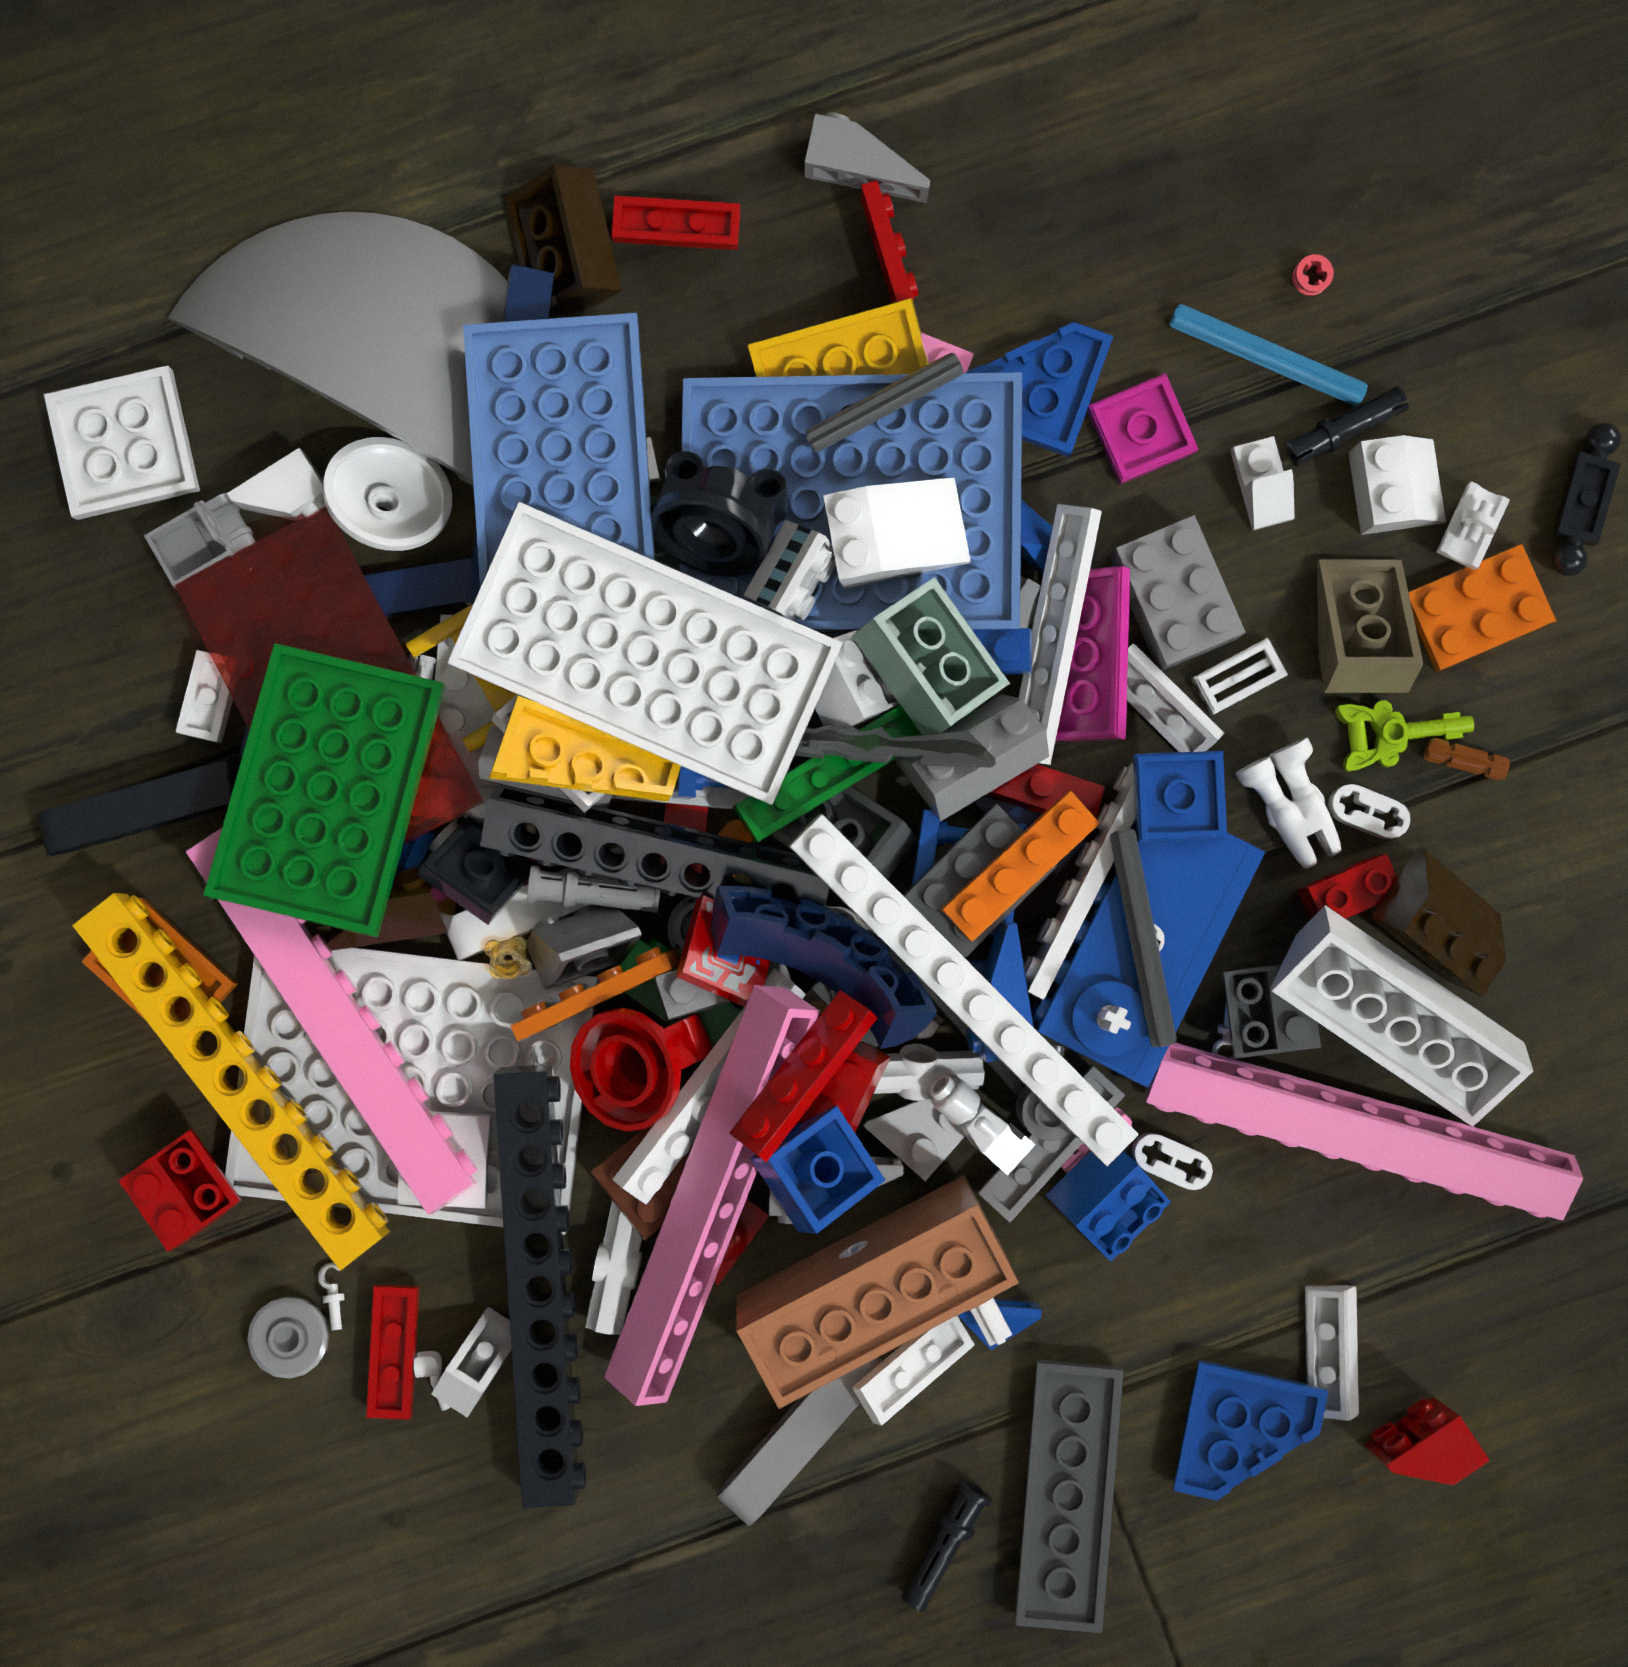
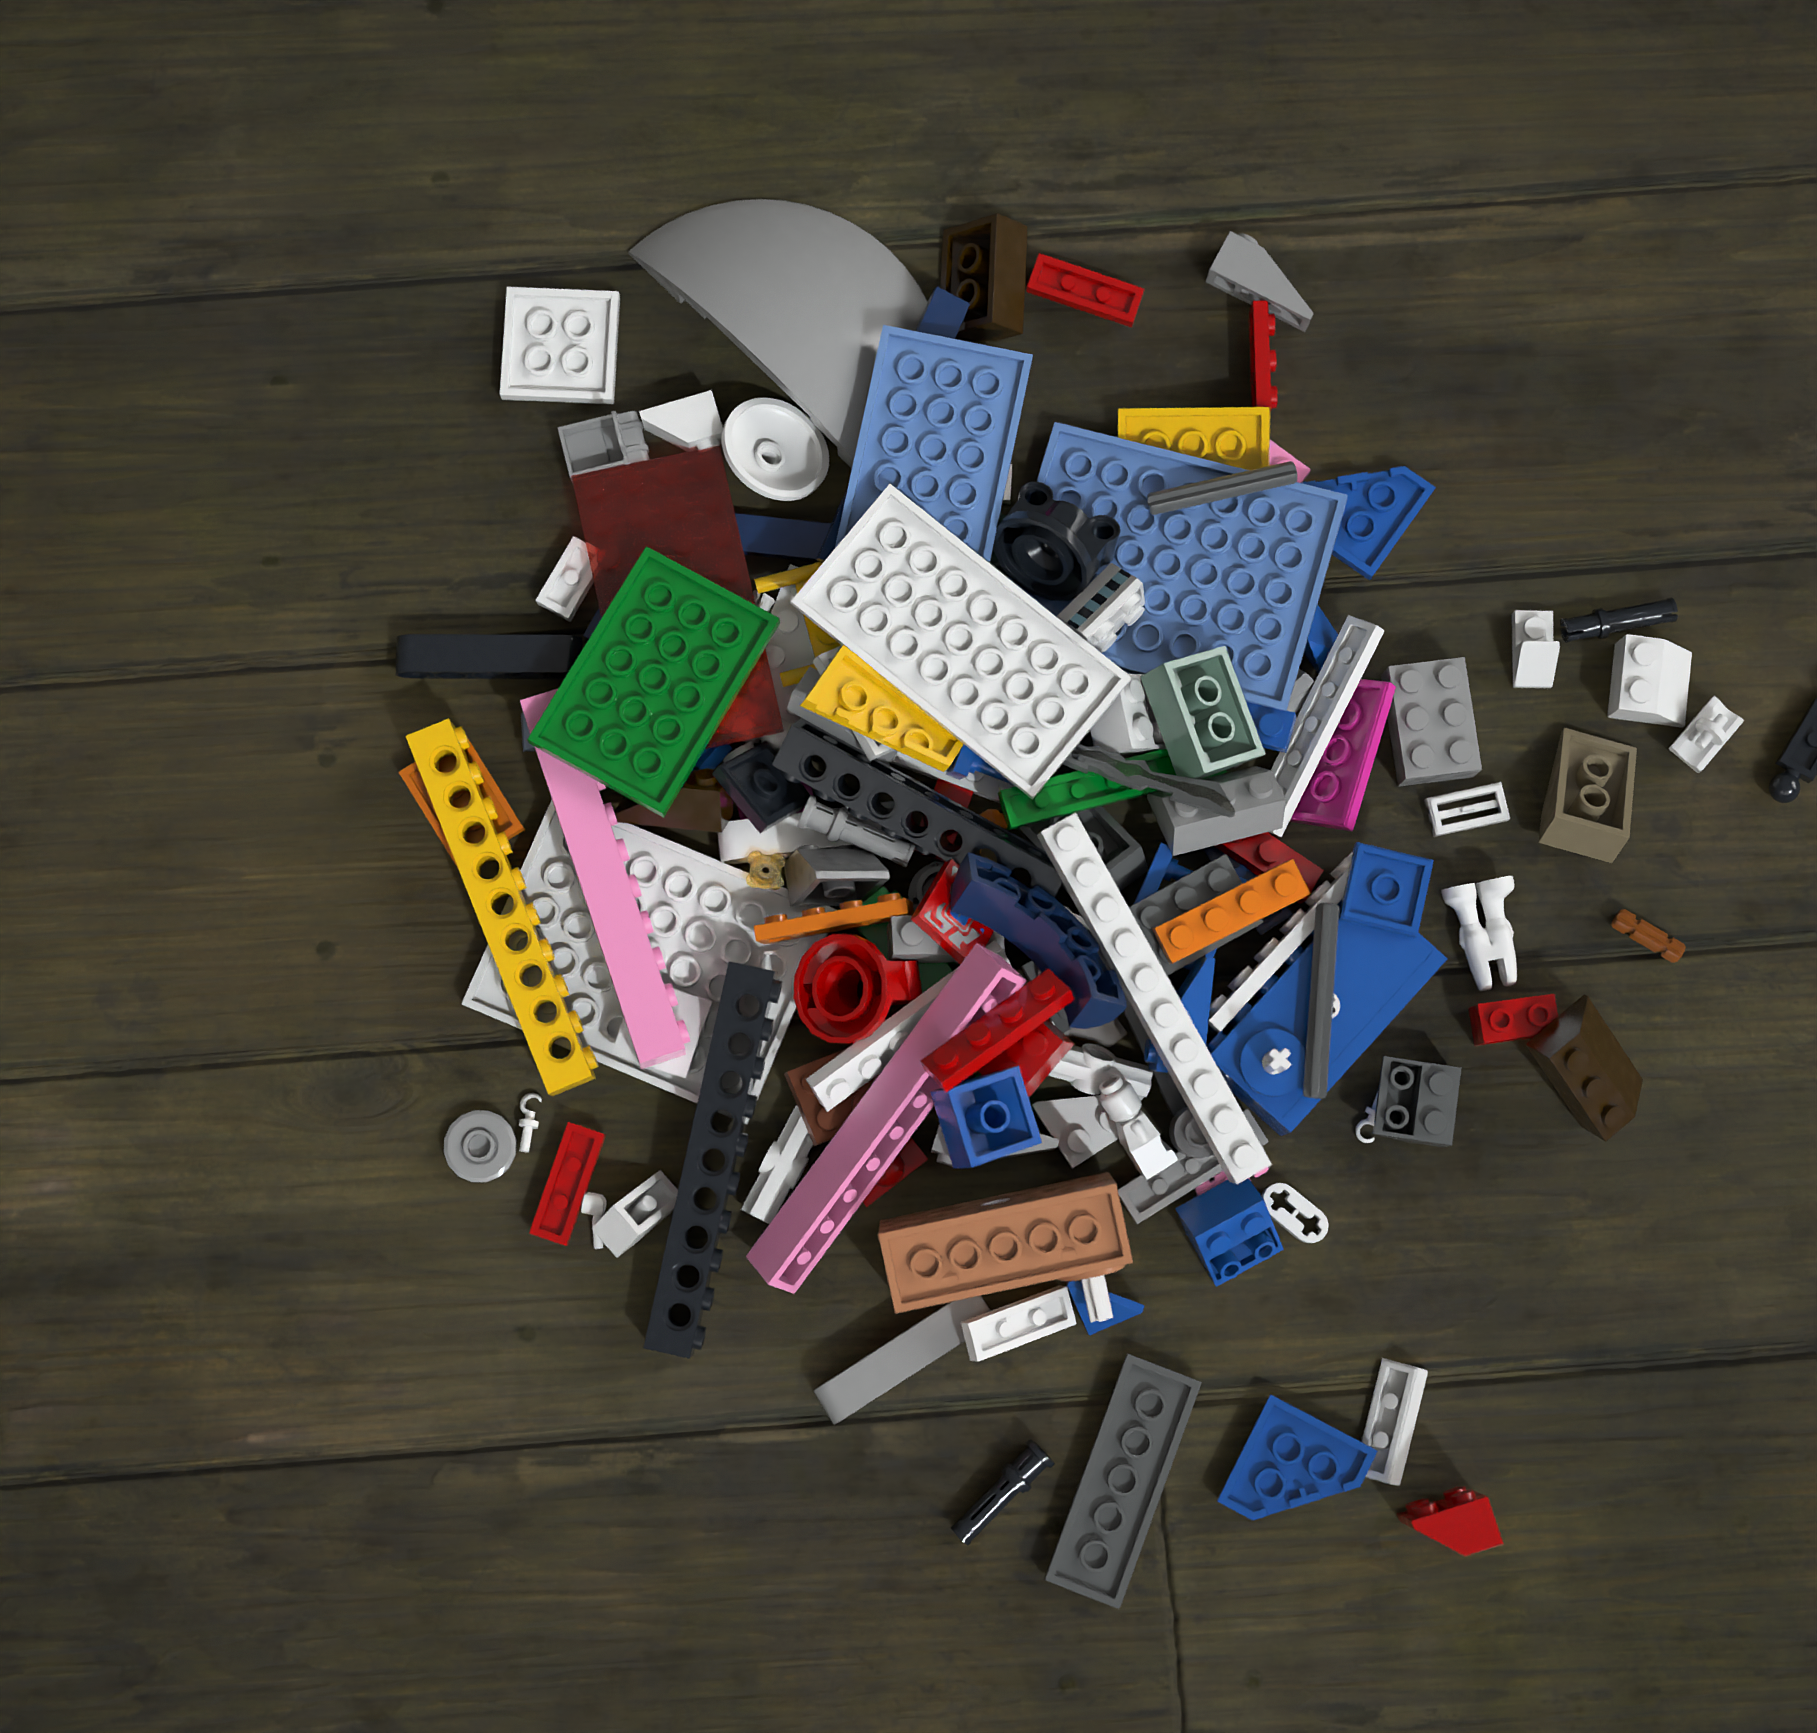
camera: 20 degrees right, 5 degrees down
red slope [118,1129,242,1252] -> none
white slope [823,478,971,589] -> none
dark pink tile [1087,373,1199,485] -> none
white plate [1127,643,1224,752] -> none
bright pink brick [1146,1043,1583,1221] -> none
dark azure axle [1170,304,1368,406] -> none
white slope [1271,905,1533,1127] -> none
coral bush [1292,254,1334,296] -> none
white beam [1328,784,1410,839] -> none
lime piece [1335,700,1474,772] -> none
orange plate [1408,544,1556,672] -> none

